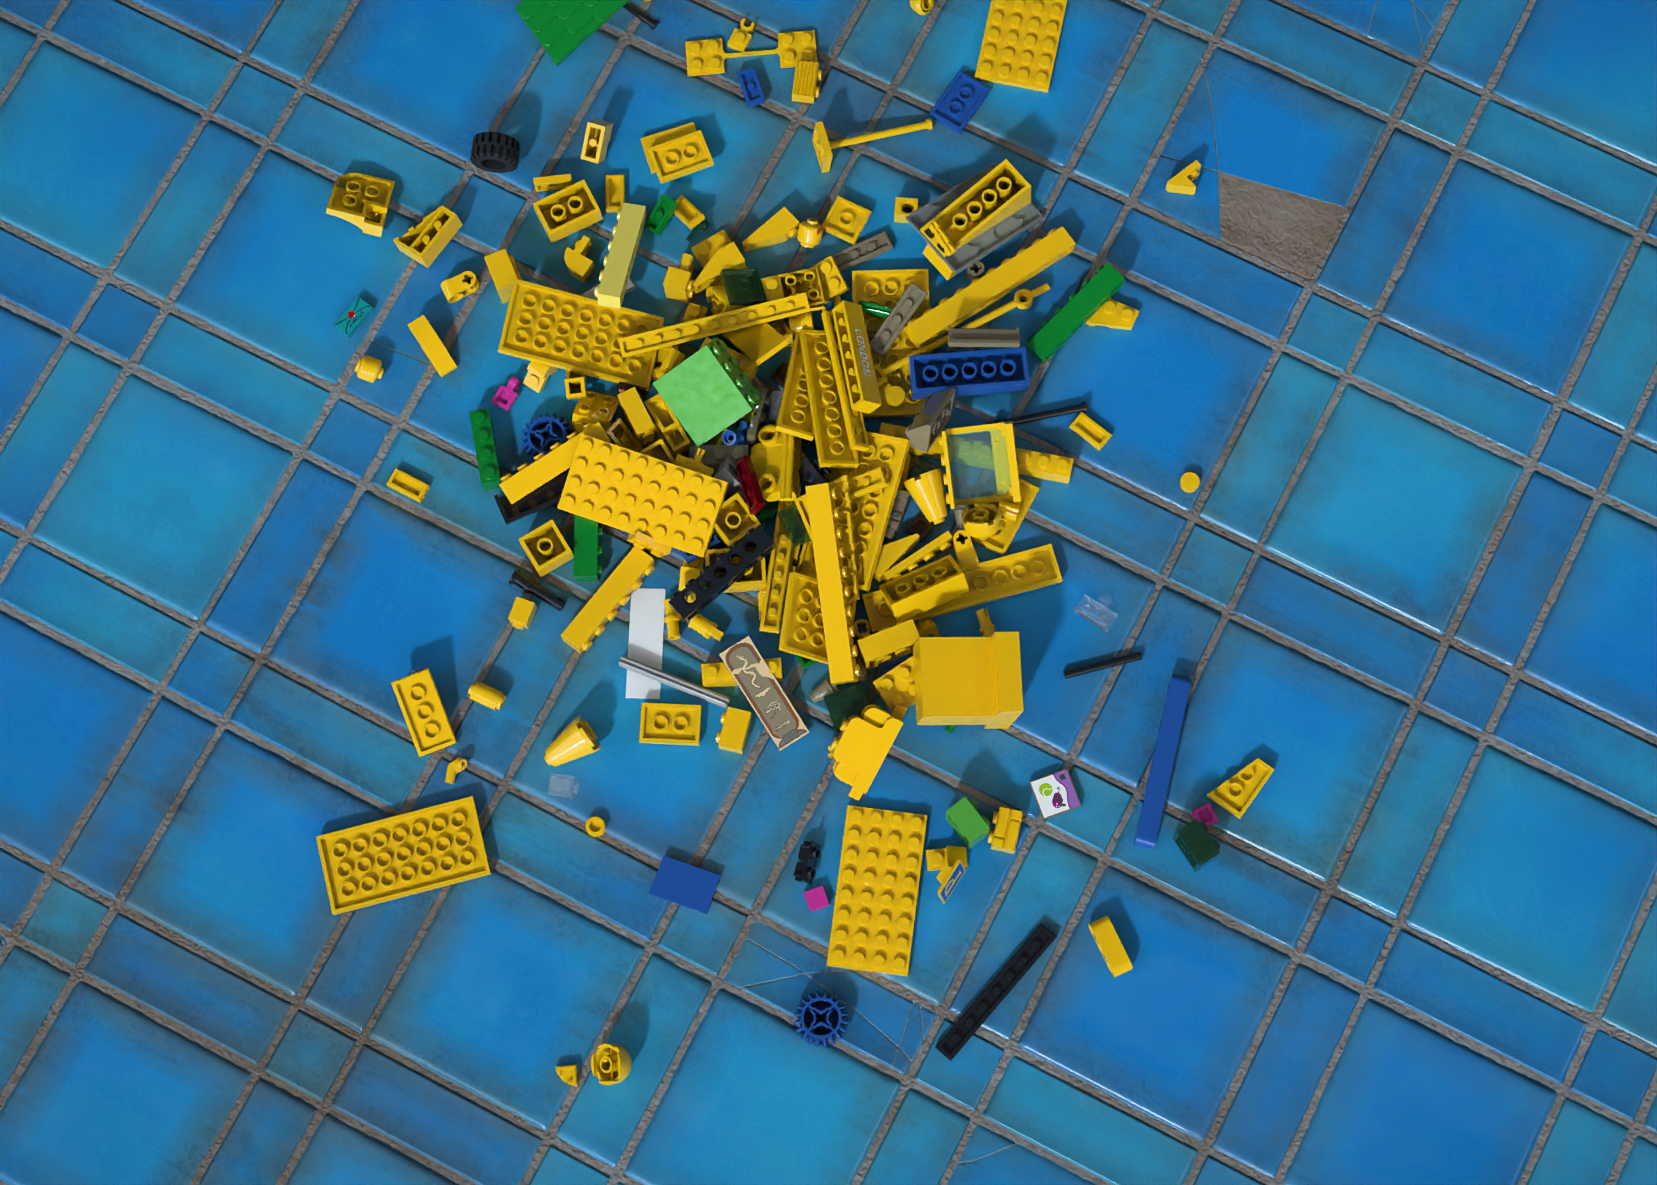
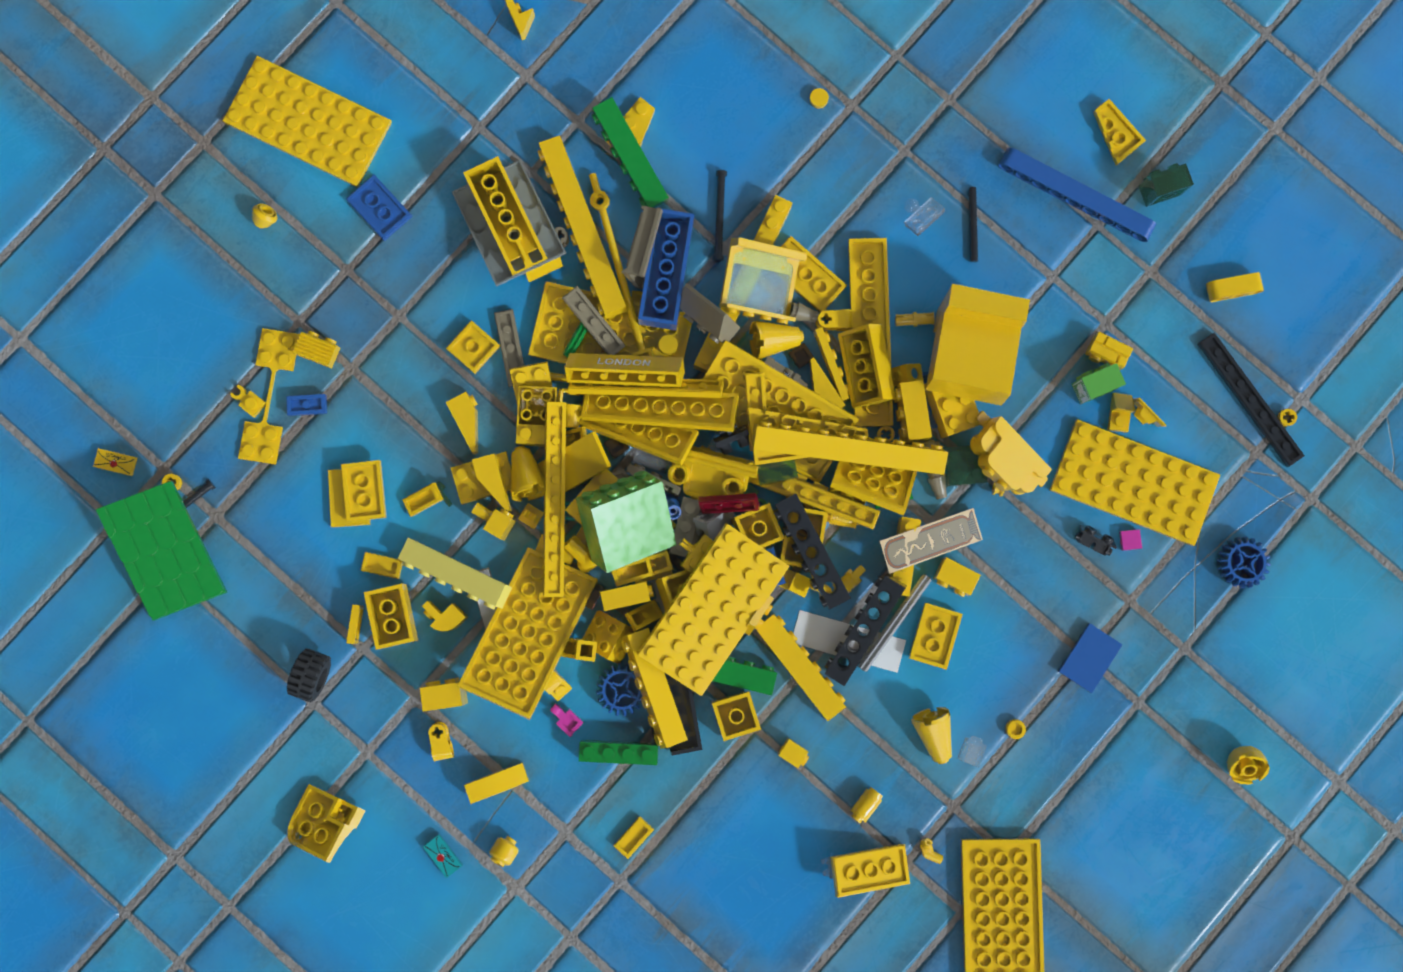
camera: 85 degrees left, 10 degrees up
yellow wedge [393,206,463,268] -> none
black pin [509,569,567,612] -> none
yellow tile [555,1065,578,1086] -> none
yellow hinge [580,118,613,164] -> none
green plate [644,194,679,236] -> none
yellow pin [663,599,680,640] -> none
clear green tile [720,268,767,305] -> none
yellow head [797,218,823,248] -> none
yellow tile [812,118,933,173] -> none
yellow brick [894,197,922,223] -> none
yellow axle [929,221,956,256] -> none
yellow cylinder [961,503,1001,540] -> none
yellow piece [997,499,1021,521] -> none
tile [1029,769,1081,820] -> none
yellow tile [1069,412,1112,451] -> none
dark pink tile [1191,803,1219,830] -> none
none -> black brick [824,574,907,686]
none -> yellow bush [1277,409,1297,427]

